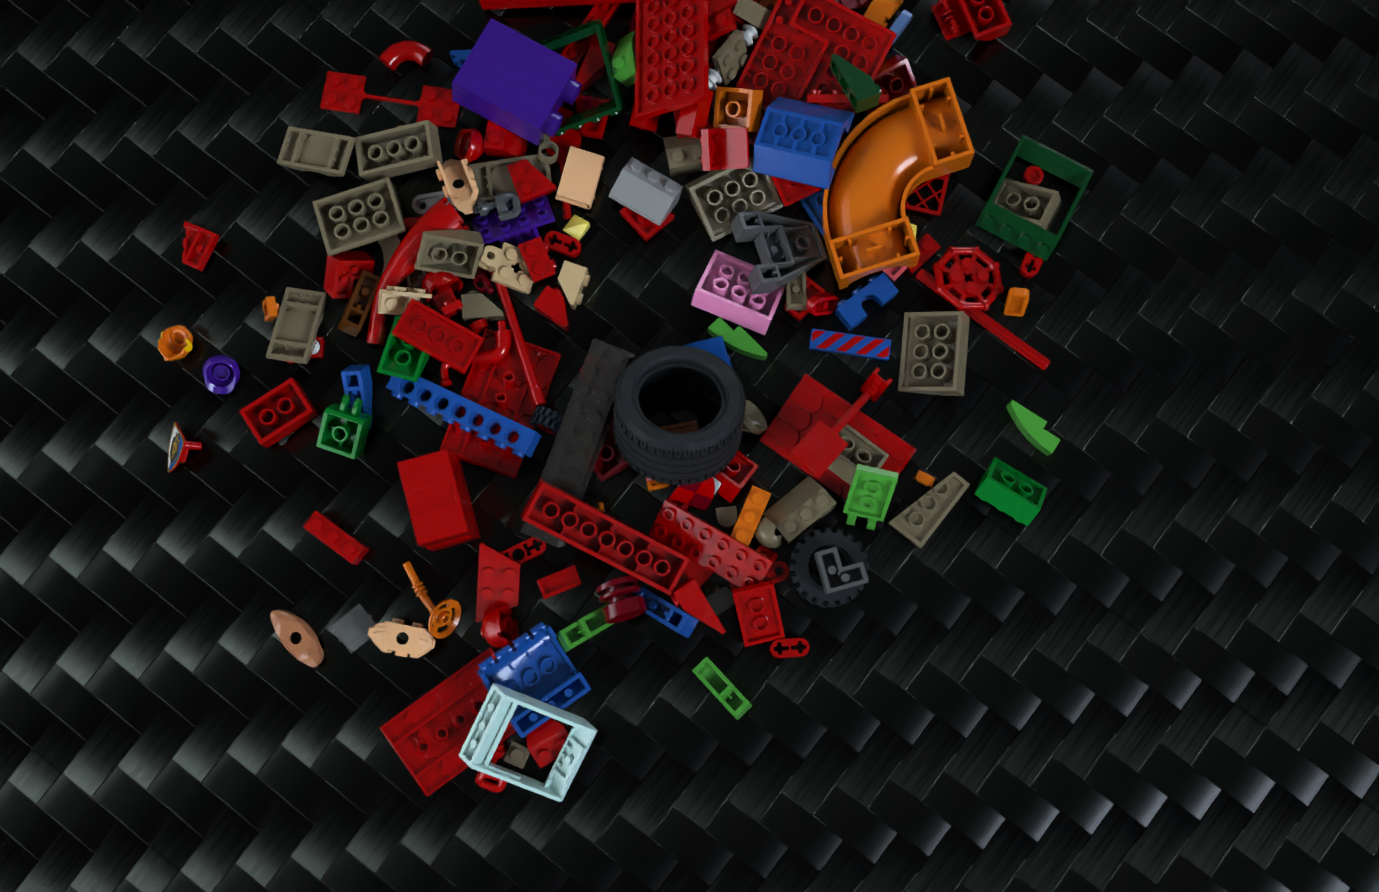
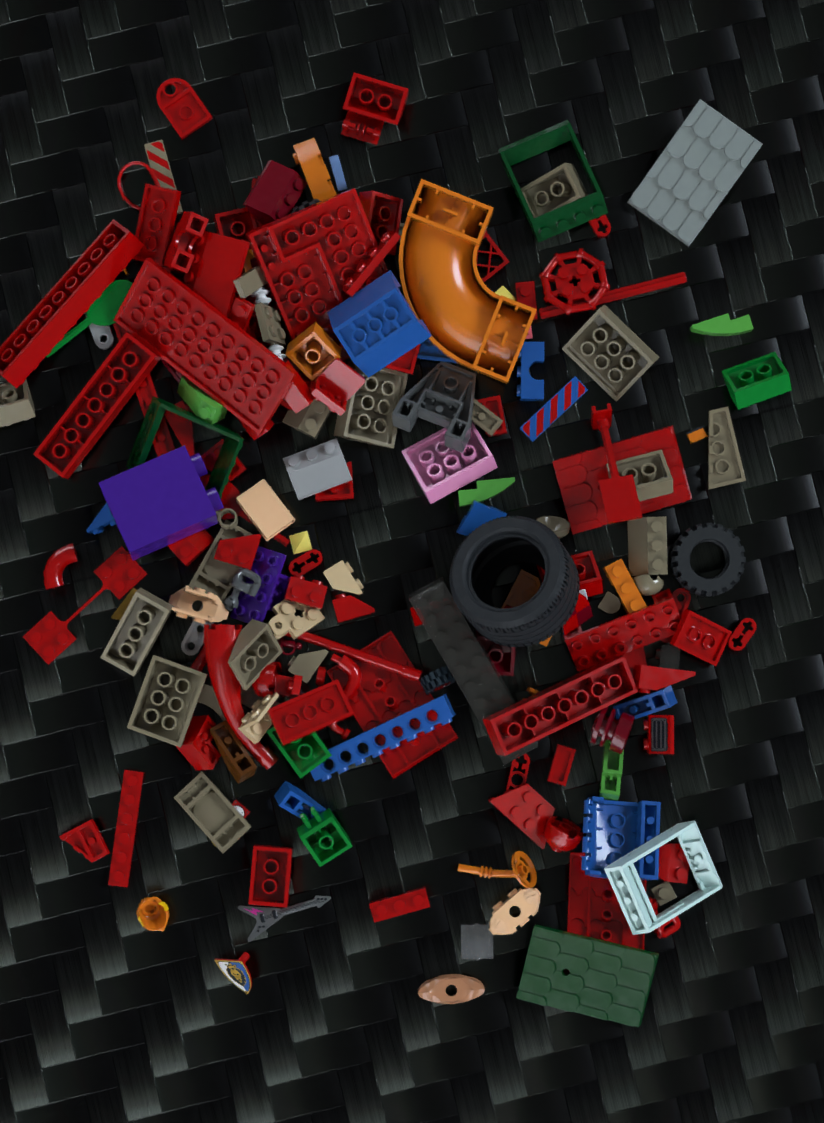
camera: 50 degrees left, 5 degrees up
dark purple hat [202,355,240,394] -> none
orange plate [262,296,280,322] -> none
dark tan slope [277,126,356,177] -> none
red tile [397,449,480,551] -> none
red hat [454,128,484,163] -> none
bright green slope [692,657,752,720] -> none
red plate [806,293,839,316] -> none
dark grey brick [814,547,869,595] -> none
dark green slope [830,53,881,113] -> none
bright green tile [843,464,899,530] -> none
orange piece [1004,287,1030,317] -> none
red tile [1023,165,1044,186] -> none
none -> red plate [108,770,144,887]
none -> dark grey piece [238,895,331,942]
none -> dark green piece [516,925,659,1027]
none -> light grey piece [627,99,763,247]
none -> slope [643,715,674,754]

